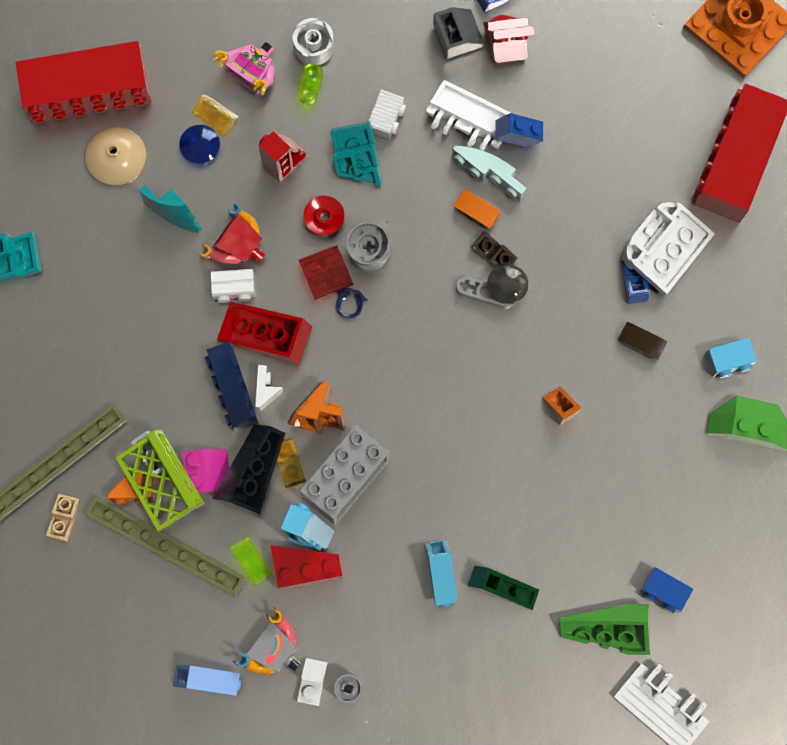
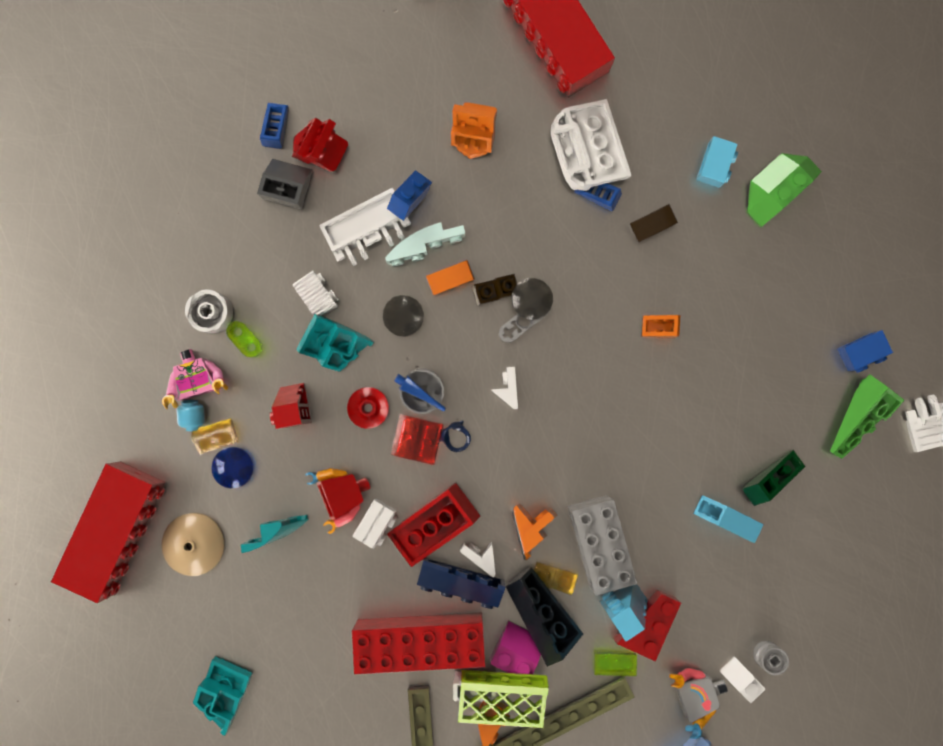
camera: 50 degrees left, 10 degrees up
none -> medium azure head [176,399,205,431]
none -> red brick [352,612,485,674]
none -> clear smoke dish [383,295,424,336]
none -> blue piece [394,374,446,411]
none -> orange piece [451,102,497,159]
none -> white slope [491,367,518,409]

